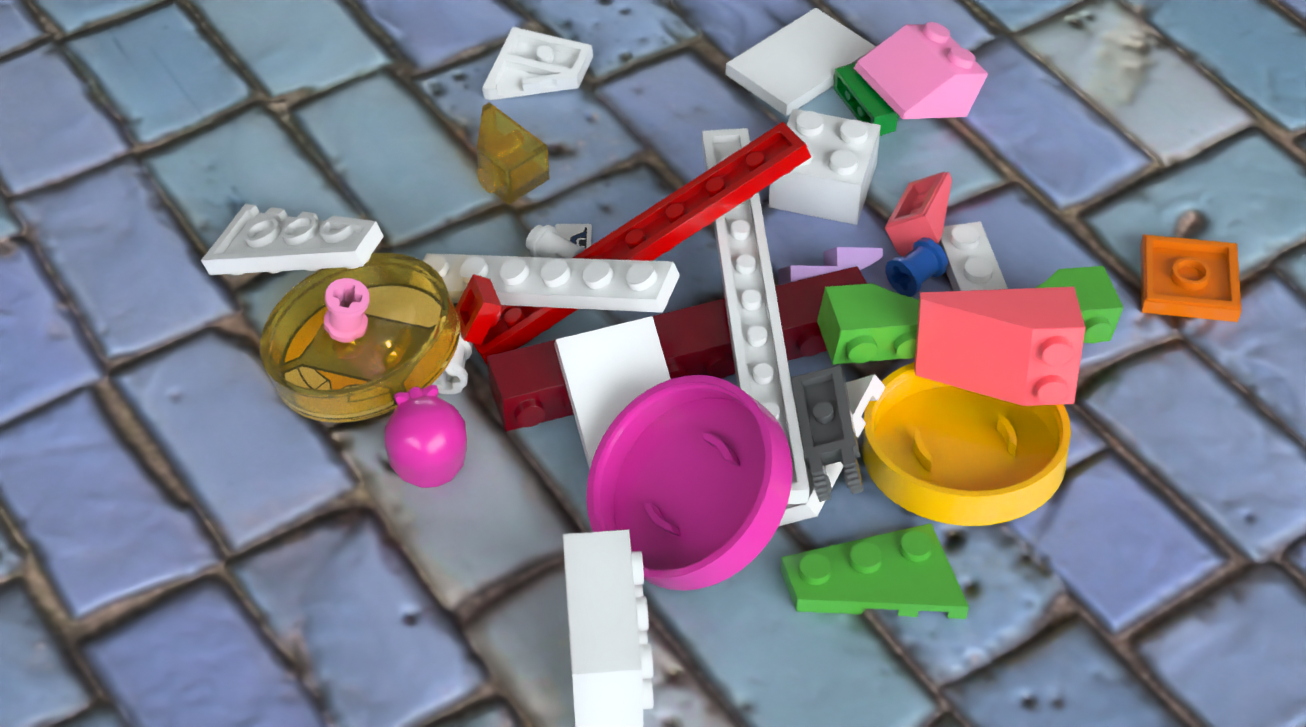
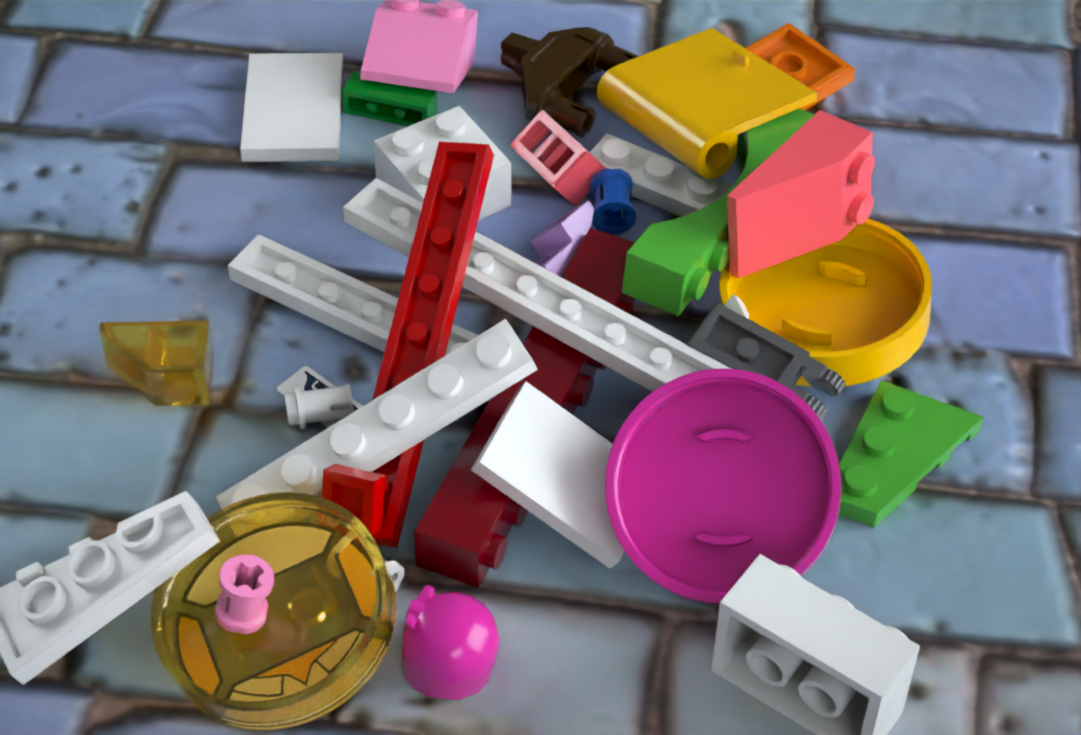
camera: 50 degrees left, 0 degrees up
white wing [482,27,593,100] -> none
none -> white plate [228,234,490,401]
none -> dark brown connector [501,27,639,138]
none -> yellow door [597,28,817,179]

